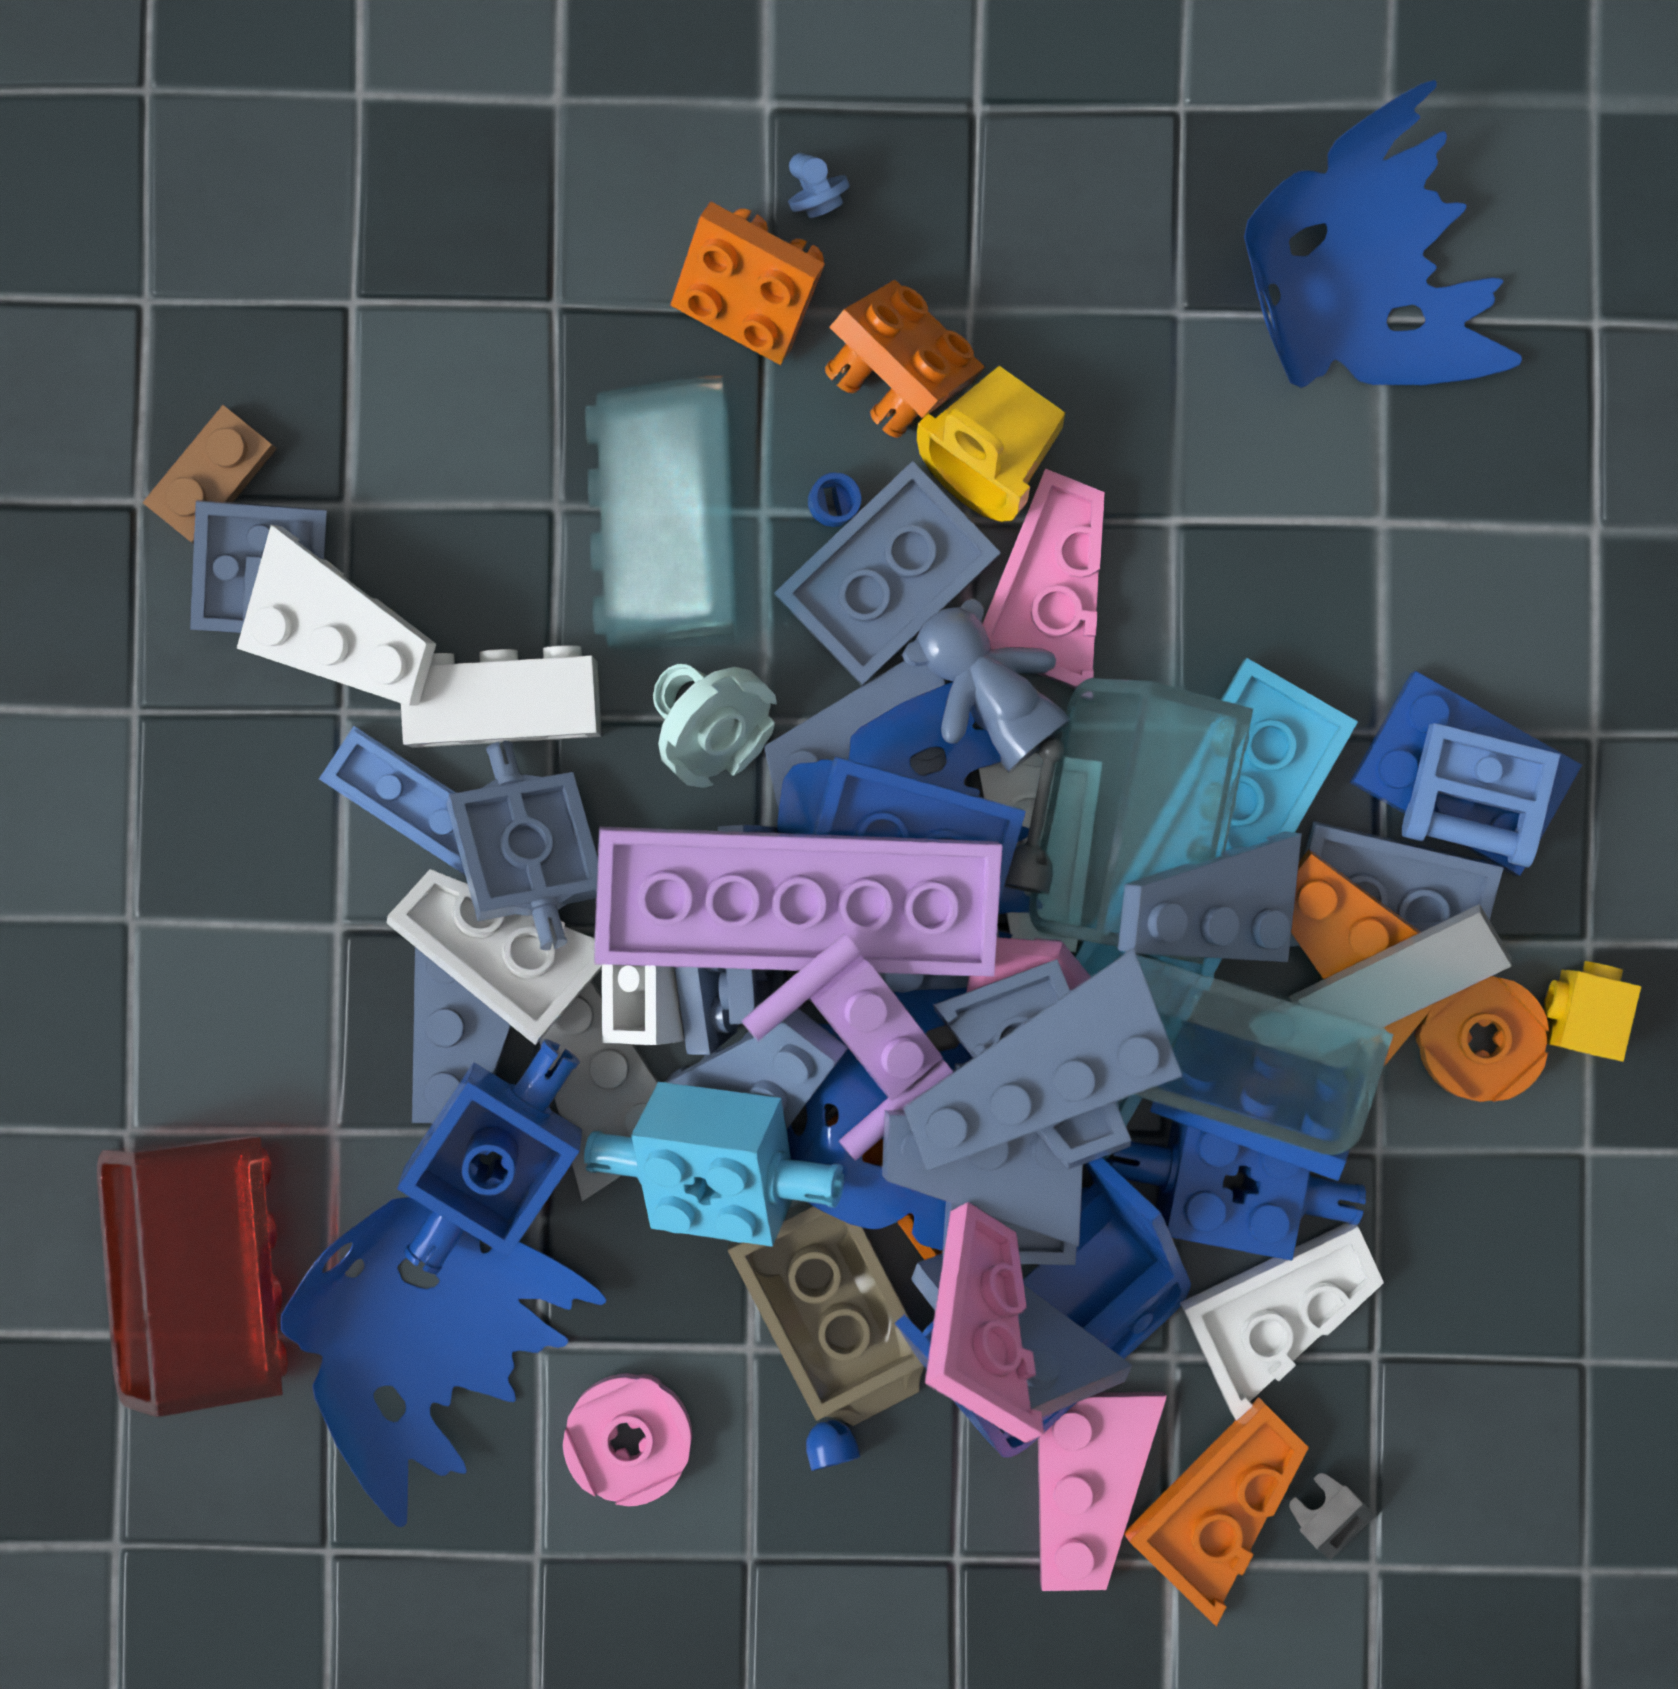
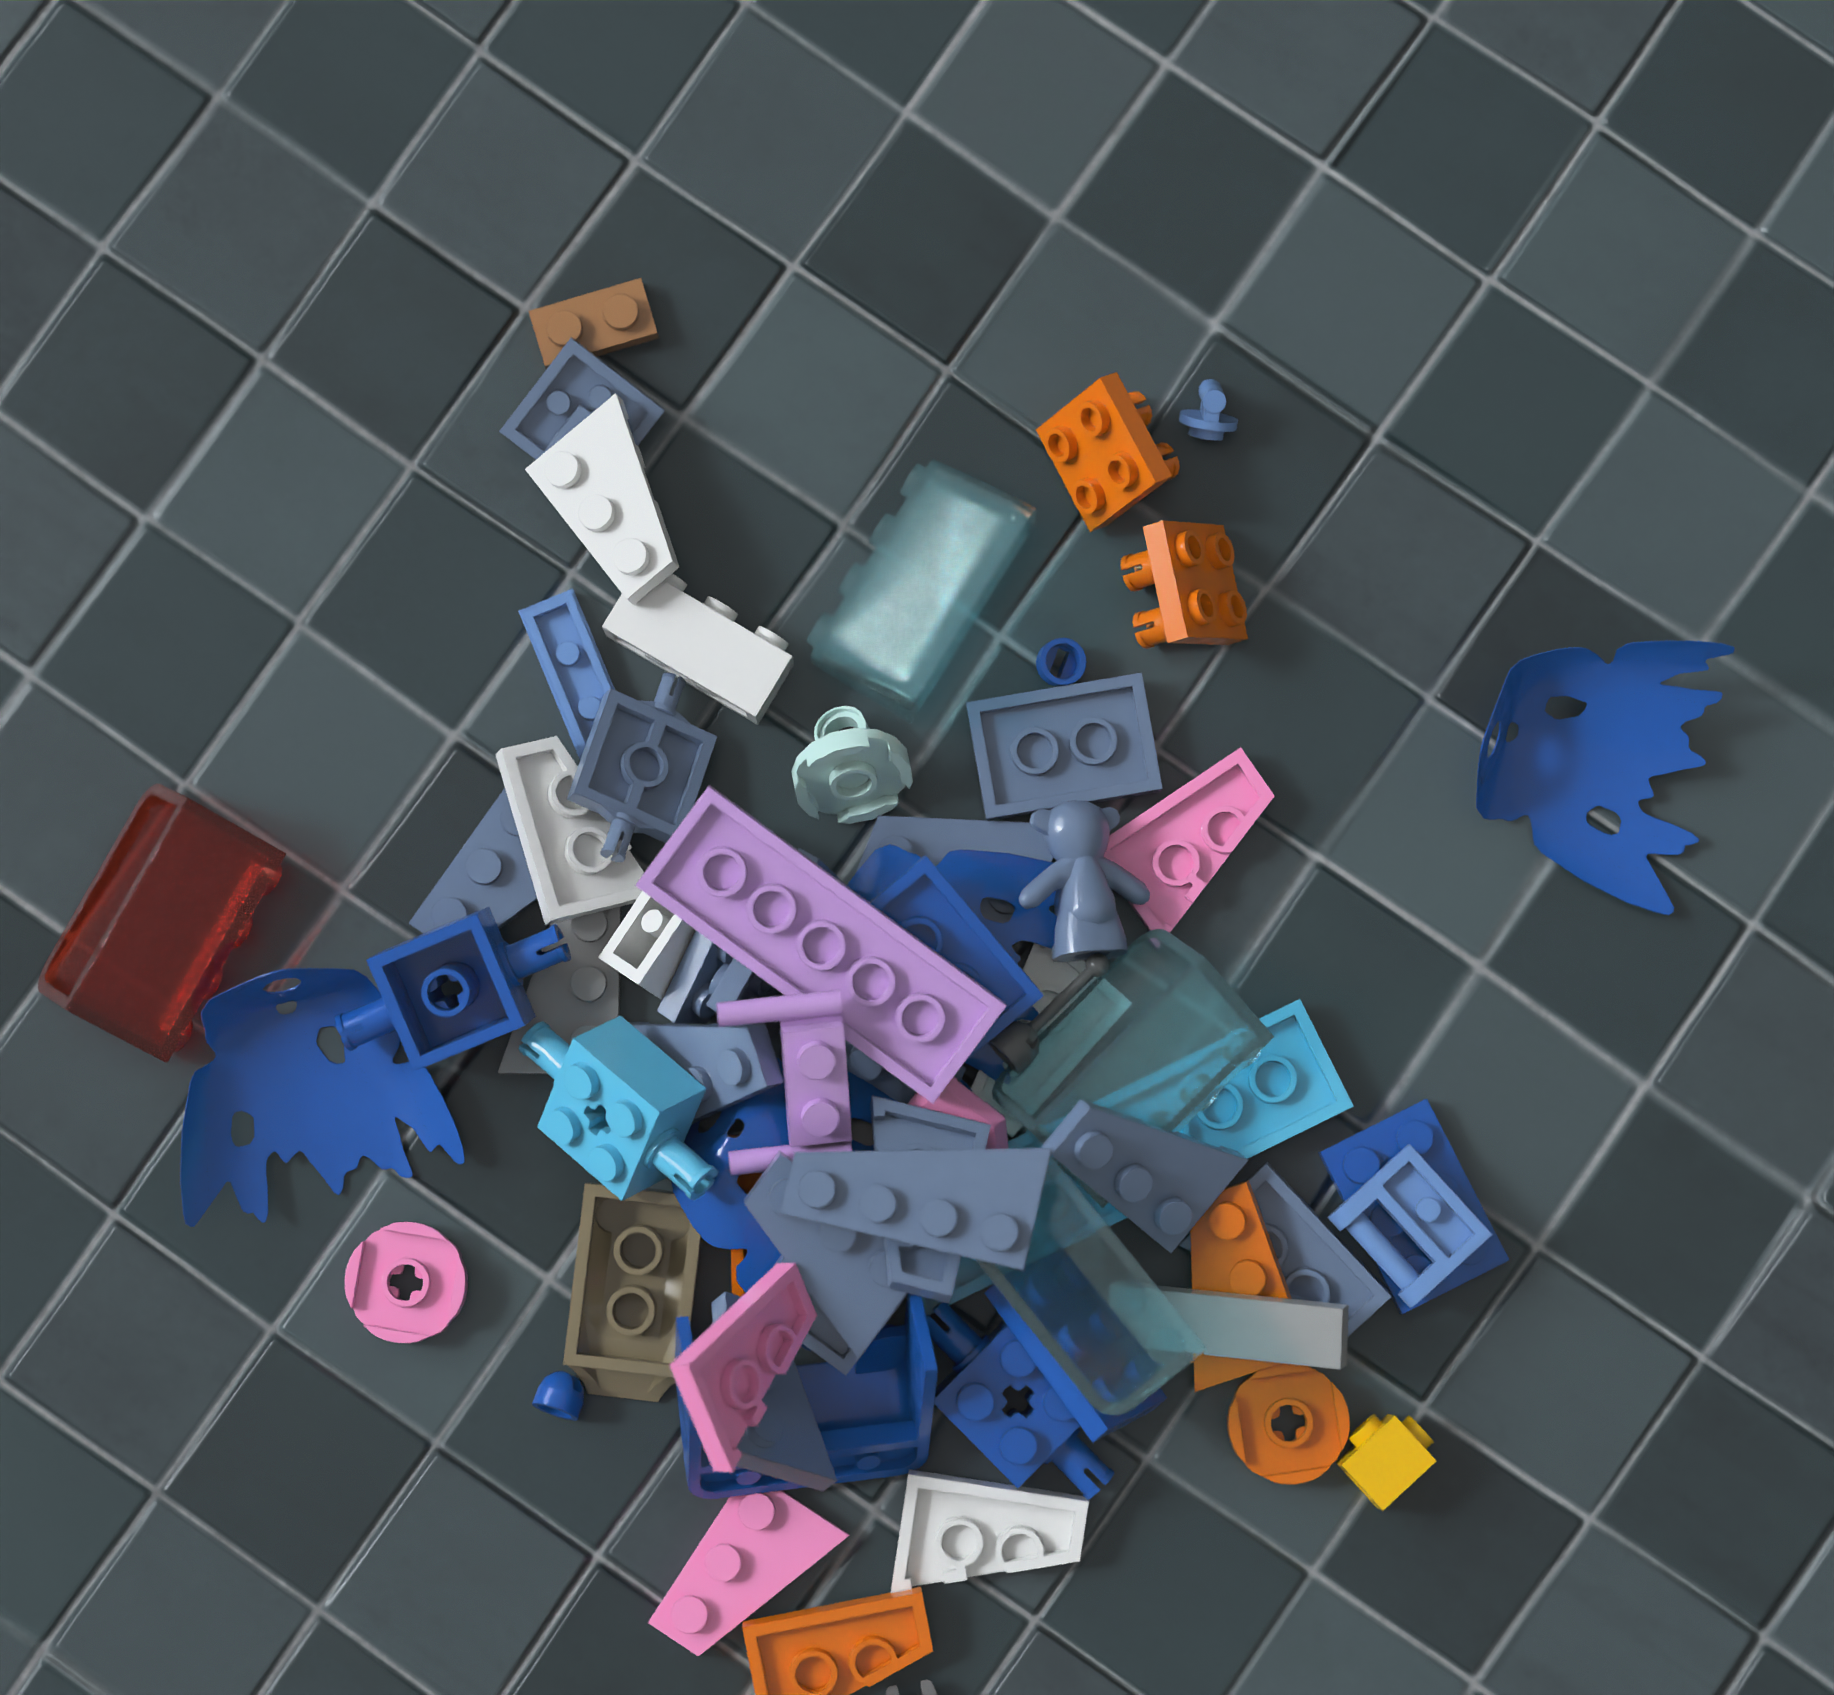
camera: 35 degrees right, 5 degrees down
yellow container [917,366,1065,522] -> none

